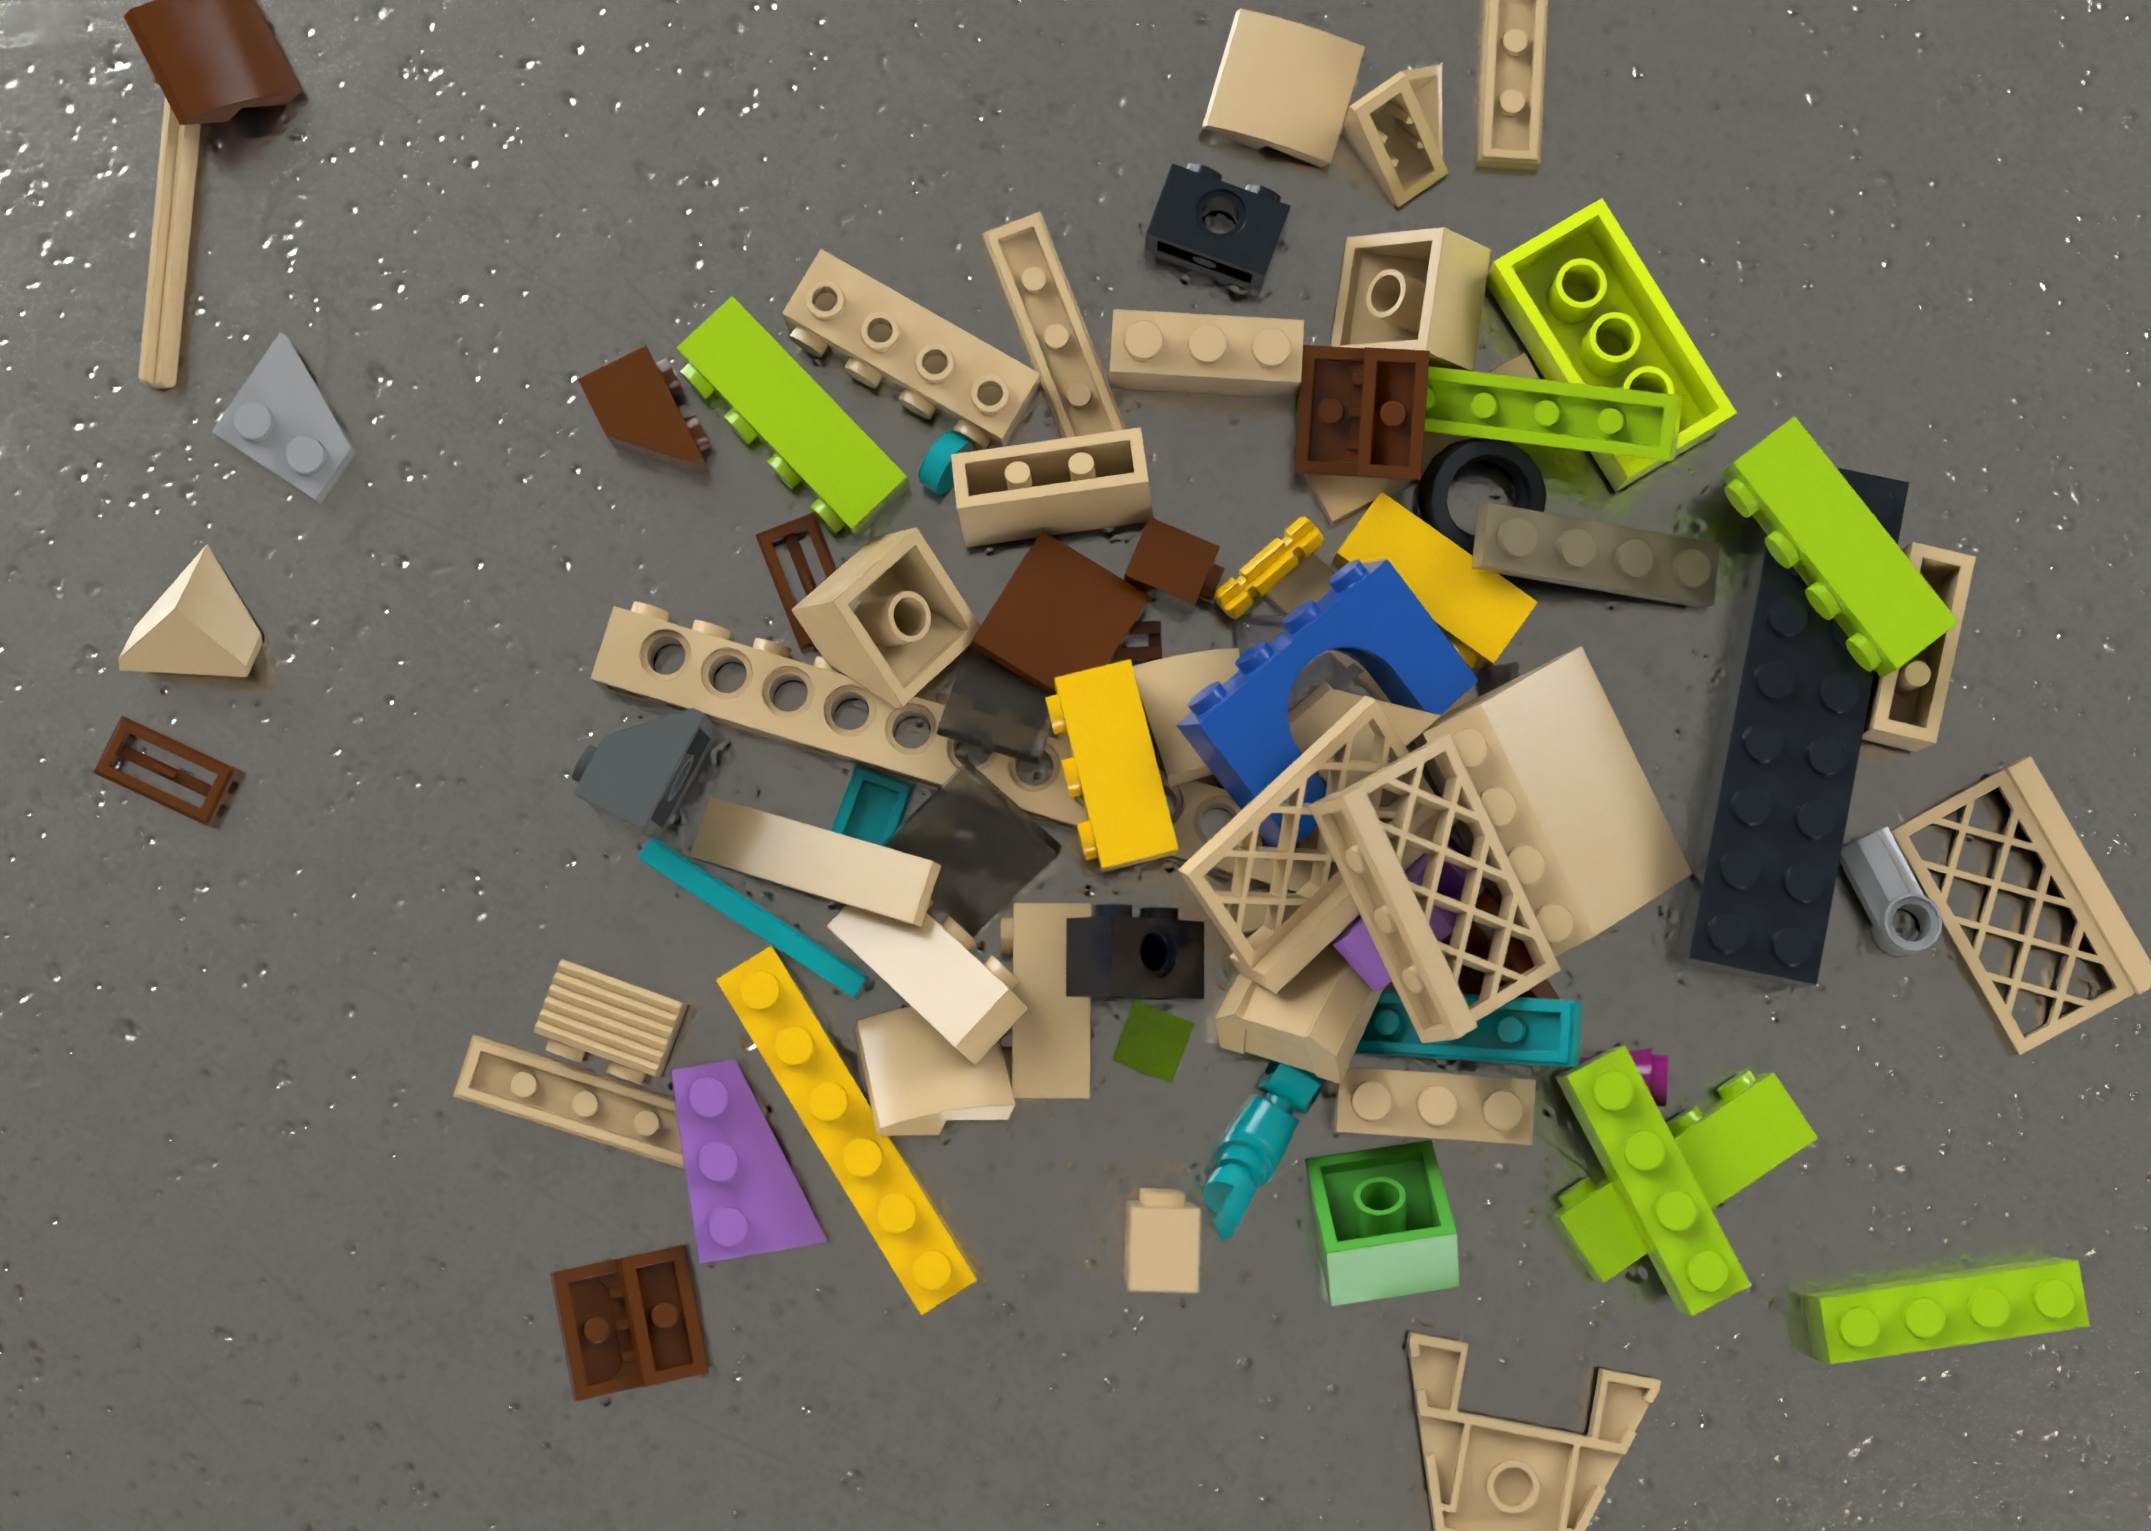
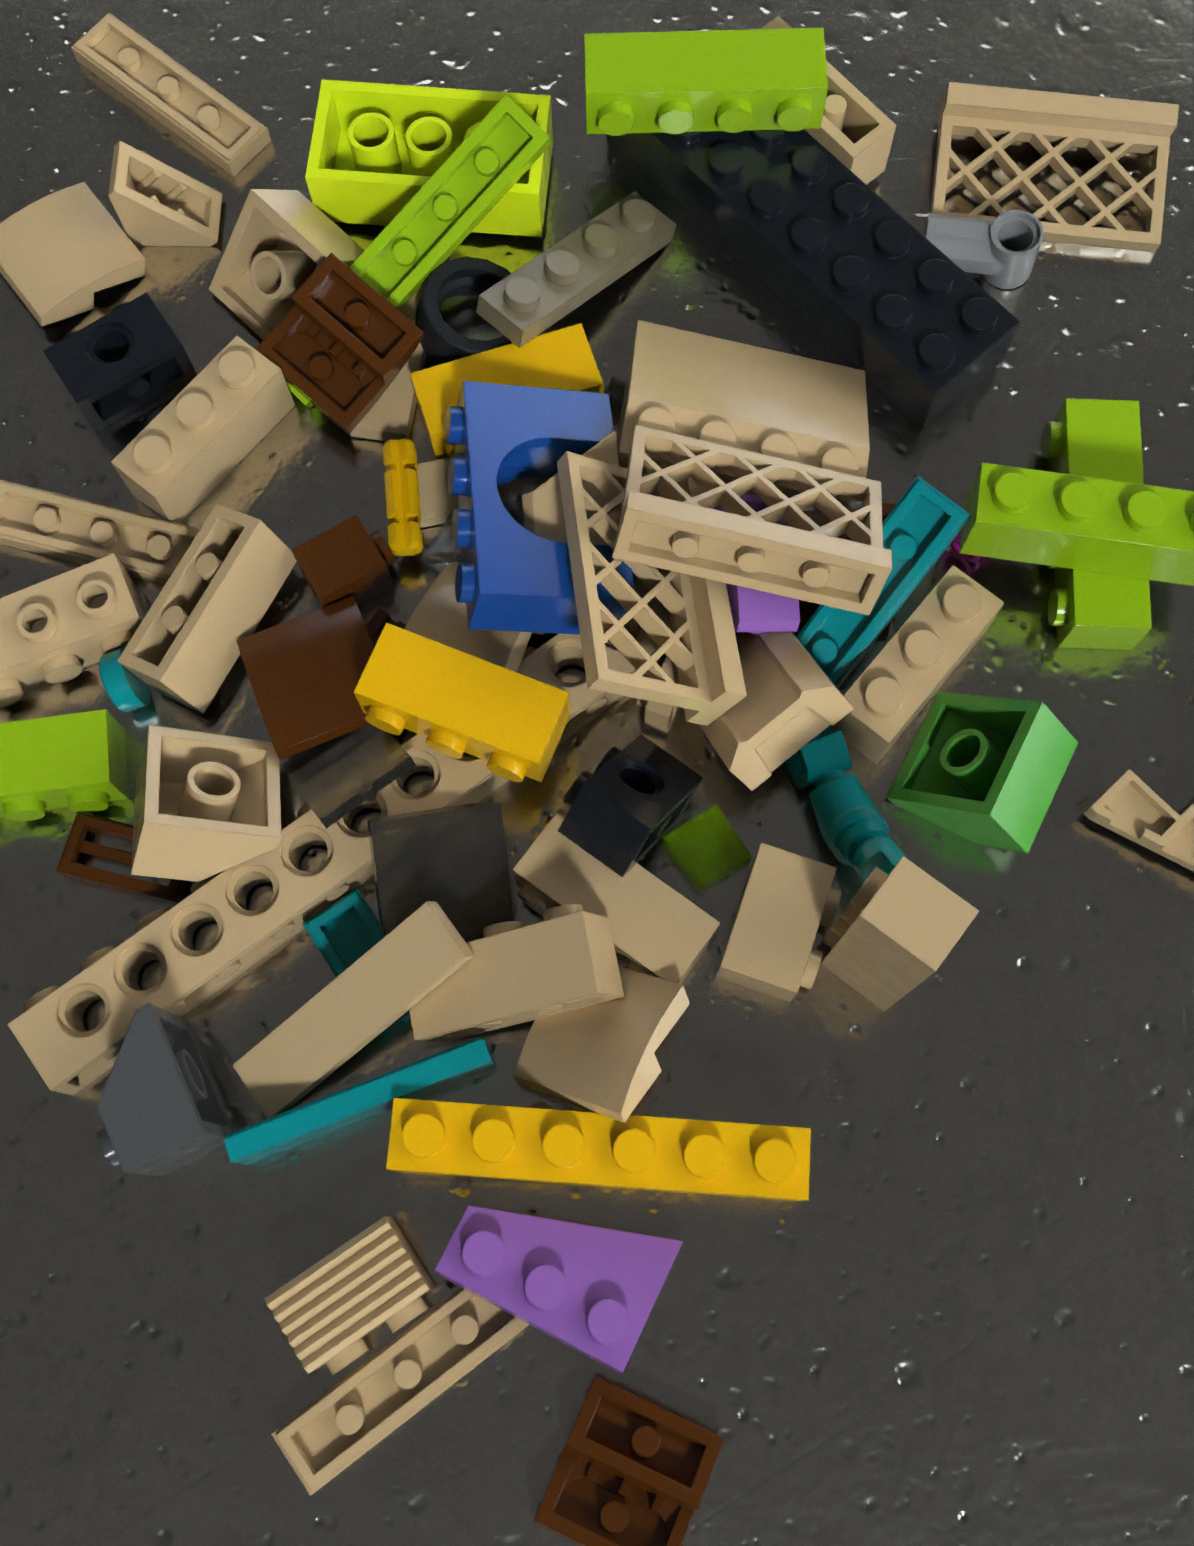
camera: 50 degrees left, 10 degrees down
none -> tan brick [716,843,842,1002]

